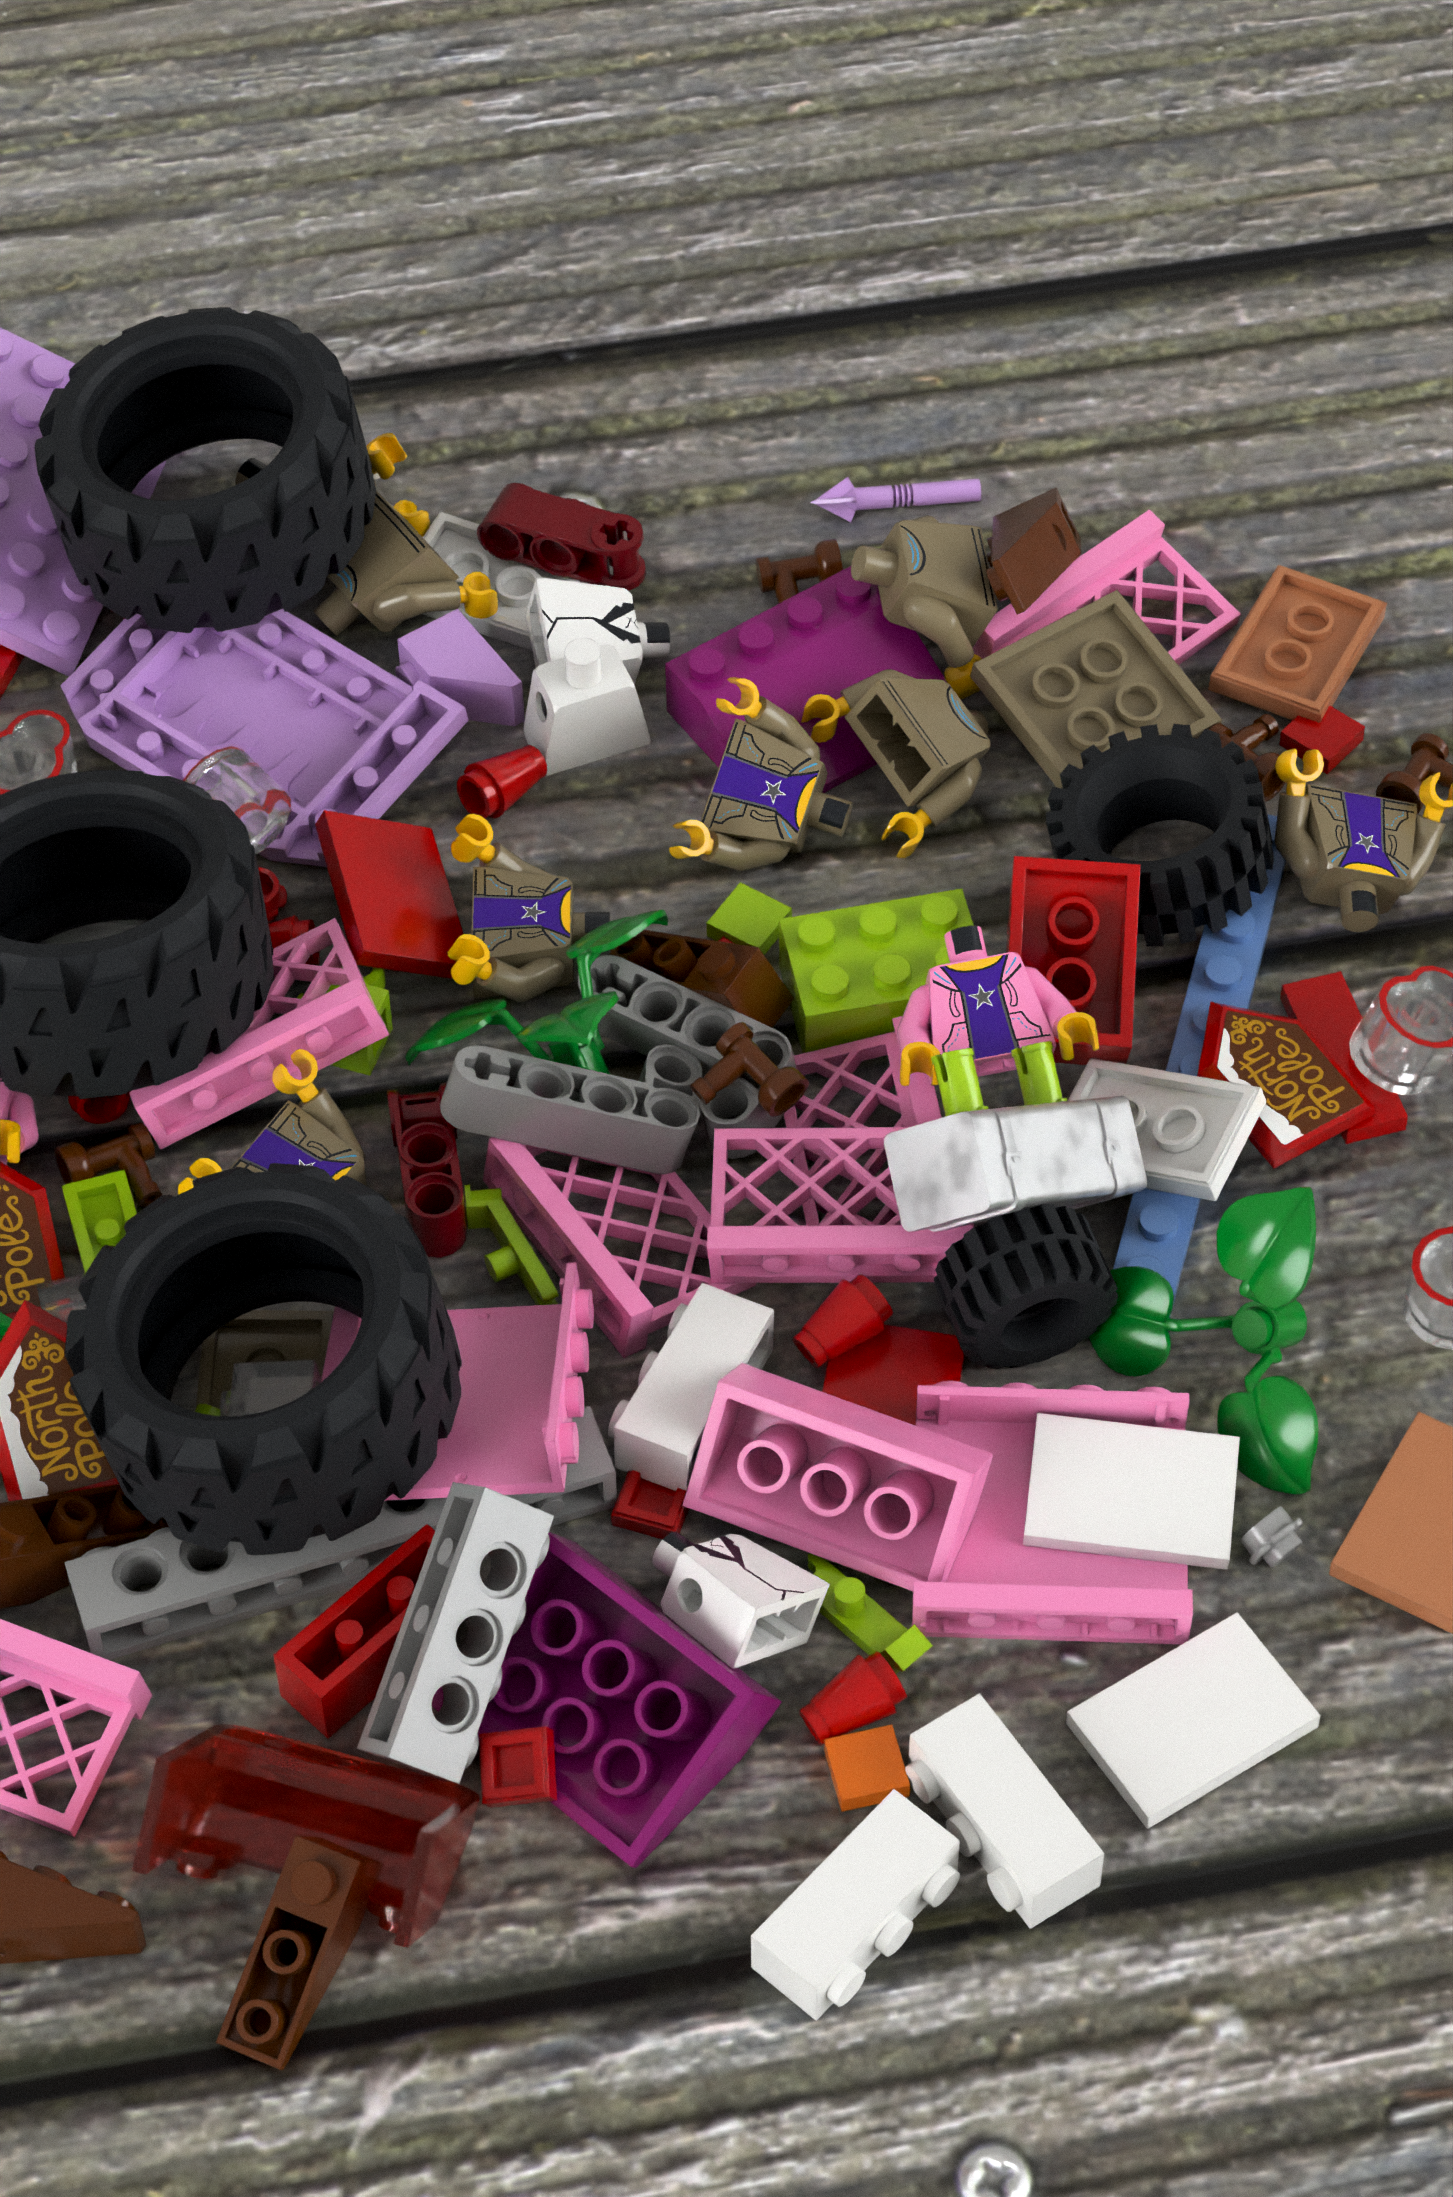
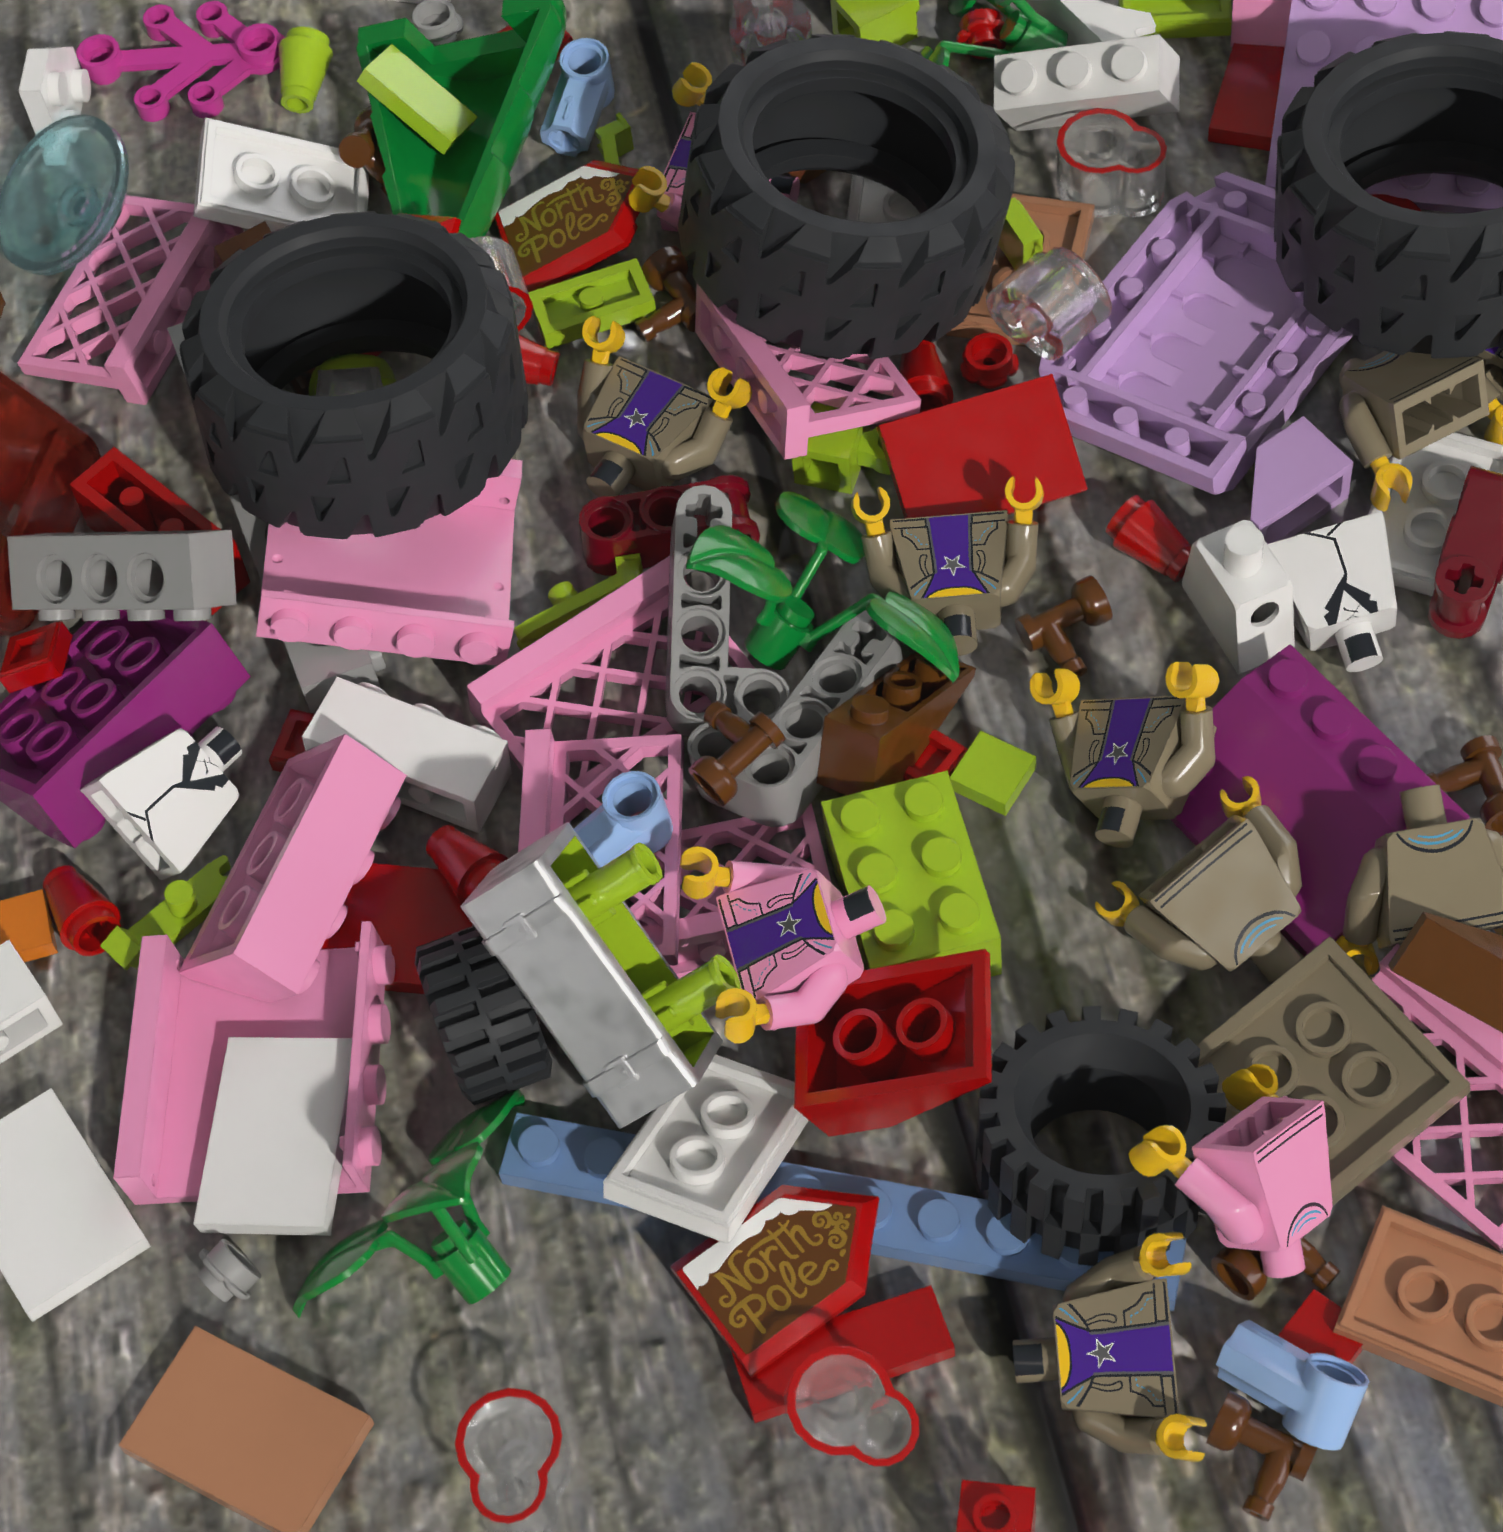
camera: 95 degrees right, 5 degrees up
none -> light blue piece [574,771,673,867]
none -> reddish brown piece [1015,575,1113,678]
none -> bright pink torso [1129,1064,1333,1278]
none -> light blue piece [1216,1320,1370,1451]

